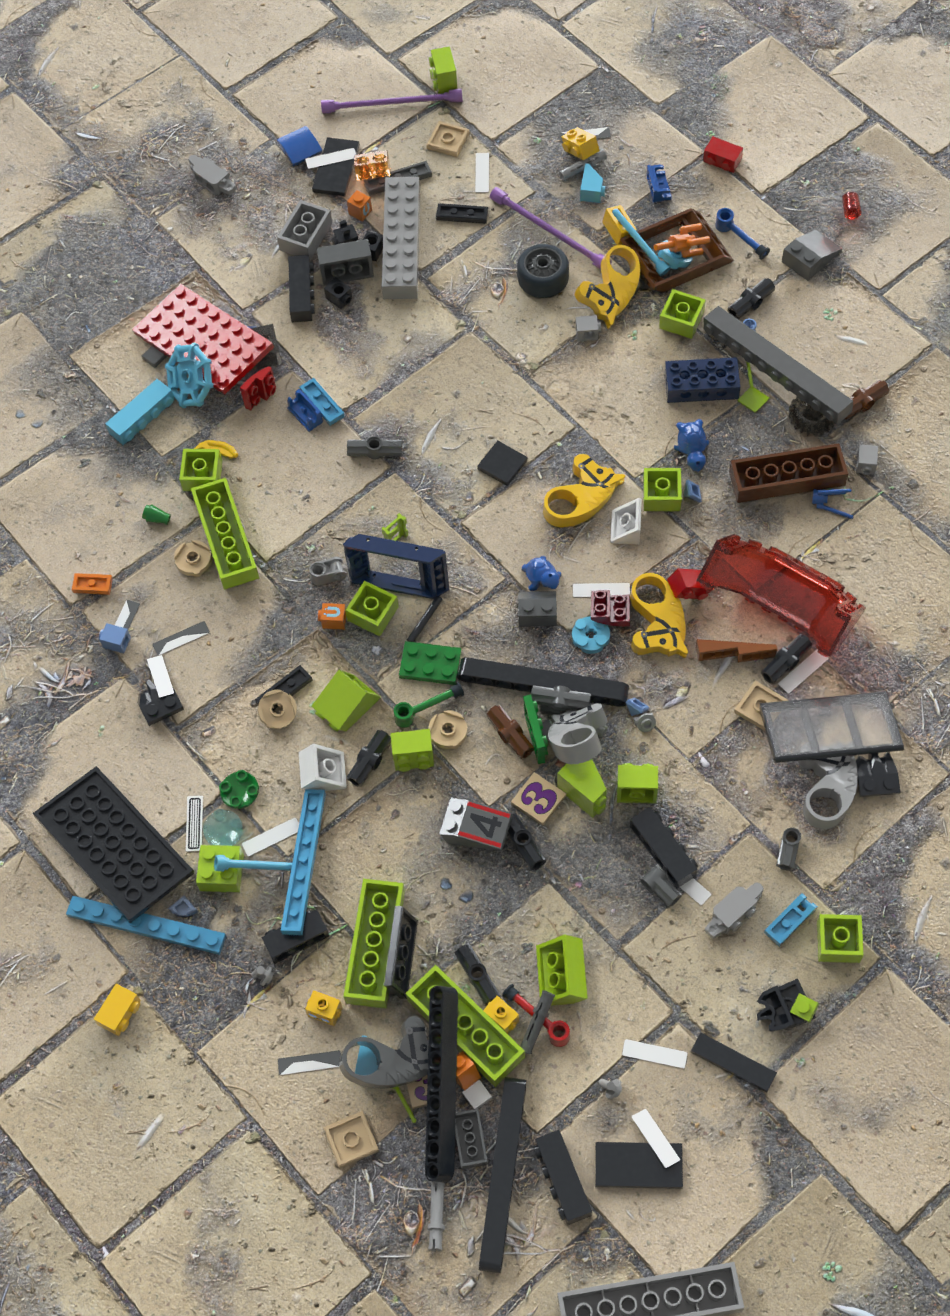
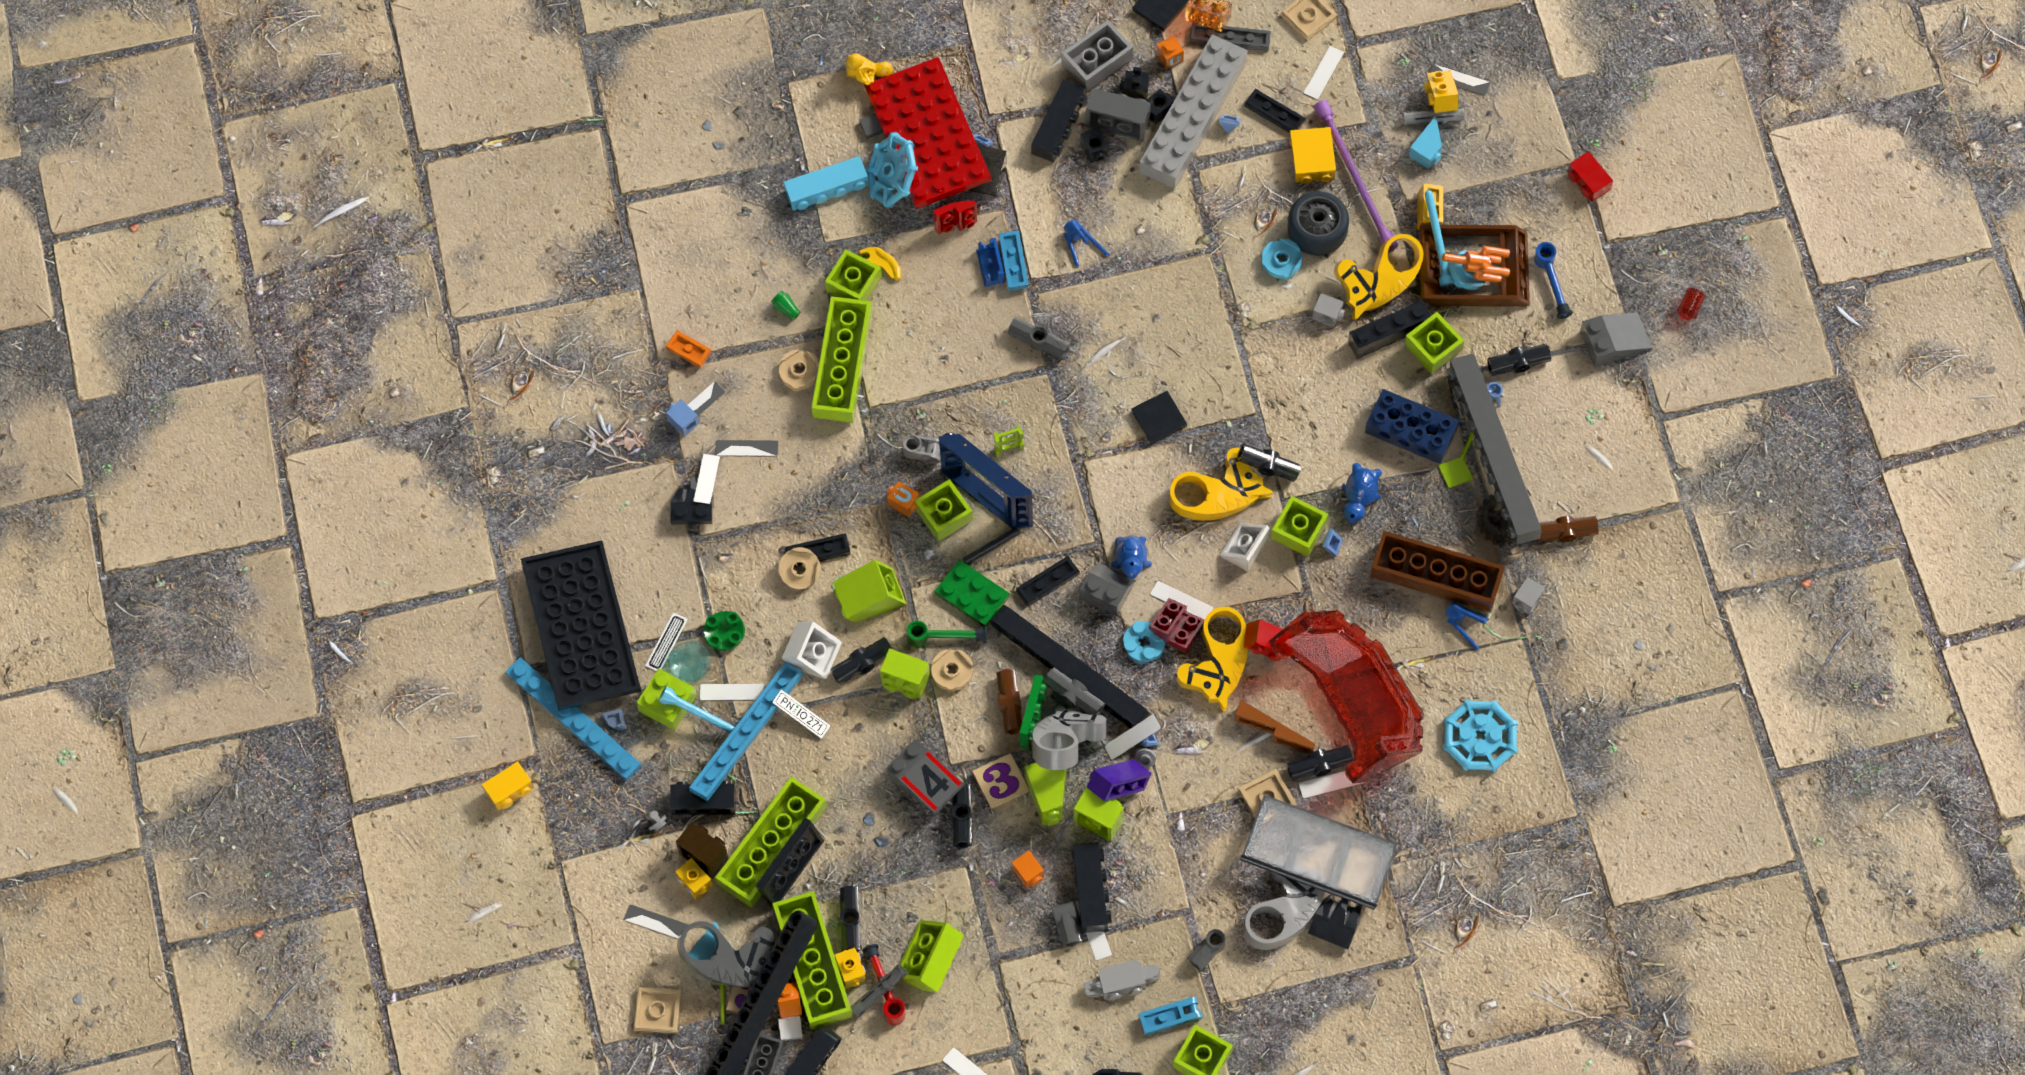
camera: 25 degrees right, 5 degrees up
blue hinge [646,164,672,203] -> none
none -> dark brown brick [676,822,729,879]
none -> white sticker [772,690,830,739]
none -> yellow head [844,53,894,85]
none -> orange brick [1012,851,1044,888]
none -> black tile [1016,556,1080,607]
none -> blue plant [1064,219,1109,267]
none -> dark purple brick [1087,759,1152,802]
none -> white sticker [1105,714,1161,760]
none -> medium blue slope [1219,114,1241,133]
none -> black piece [1237,443,1301,482]
none -> medium azure plate [1262,239,1303,280]
none -> yellow panel [1290,127,1336,184]
none -> black brick [1348,300,1431,359]
none -> medium azure plate [1442,699,1519,772]

